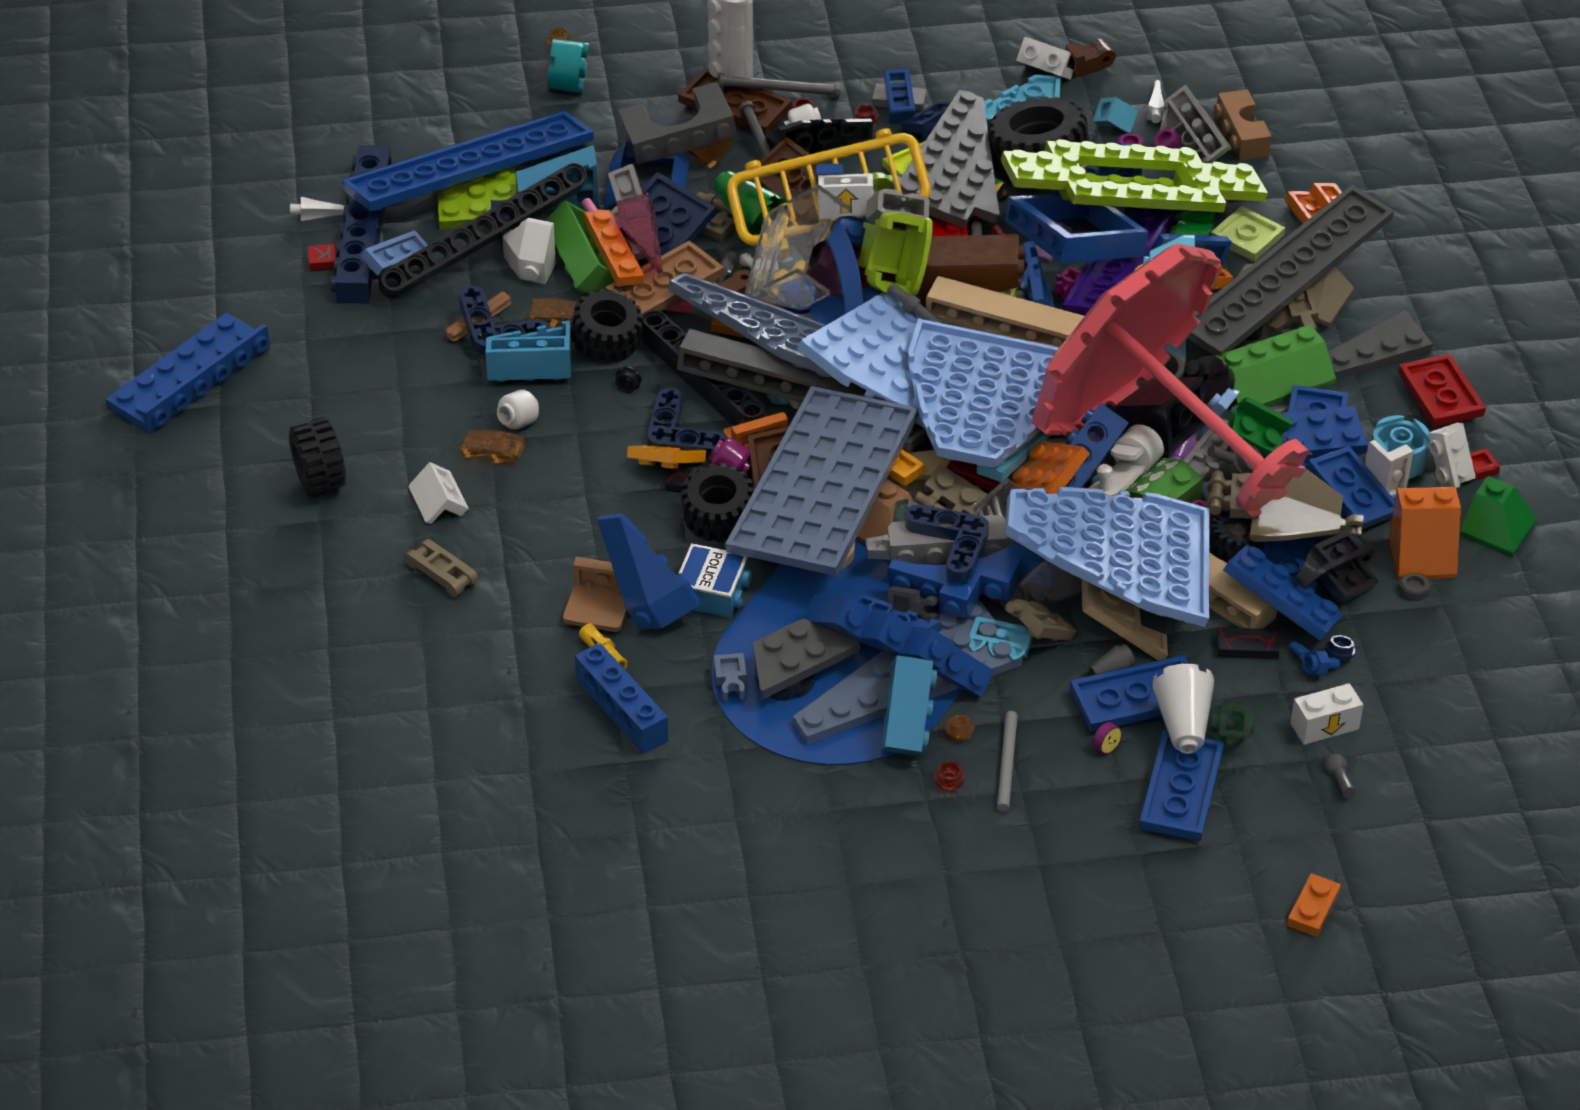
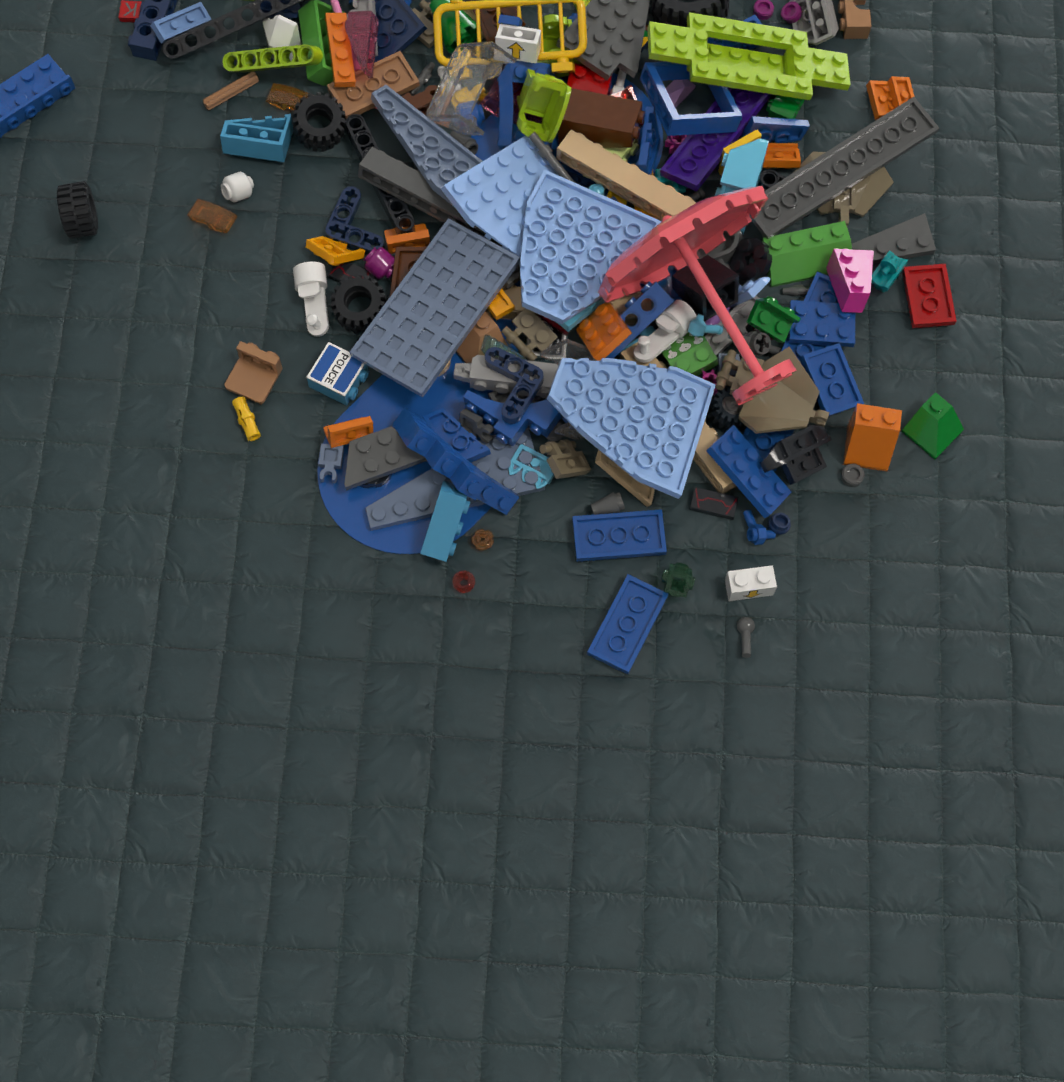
camera: 10 degrees right, 25 degrees up
dark tan plate [404,539,478,597] -> none
white panel [409,462,469,524] -> none
dark blue beam [459,285,551,355] -> none
blue brick [575,643,668,754] -> none
blue wedge [597,513,701,630] -> none
black plate [615,366,642,393] -> none
light grey brick [866,189,930,229] -> none
light grey bar [997,711,1018,812] -> none
tile [1093,722,1122,754] -> none
white cone [1152,664,1214,754] -> none
yellowish green tile [1211,206,1285,262] -> none
orange plate [1287,873,1341,937] -> none
white panel [1365,440,1414,498] -> none
medium azure brick [1371,415,1430,479] -> none
white bracket [1428,423,1476,488] -> none
red tile [1470,448,1500,481] -> none
none -> lime beam [223,44,323,73]
none -> white piece [293,262,329,337]
none -> orange panel [324,416,373,448]
none -> medium azure piece [688,314,723,337]
none -> dark pink wedge [826,249,874,313]
none -> teal hips [871,251,908,292]

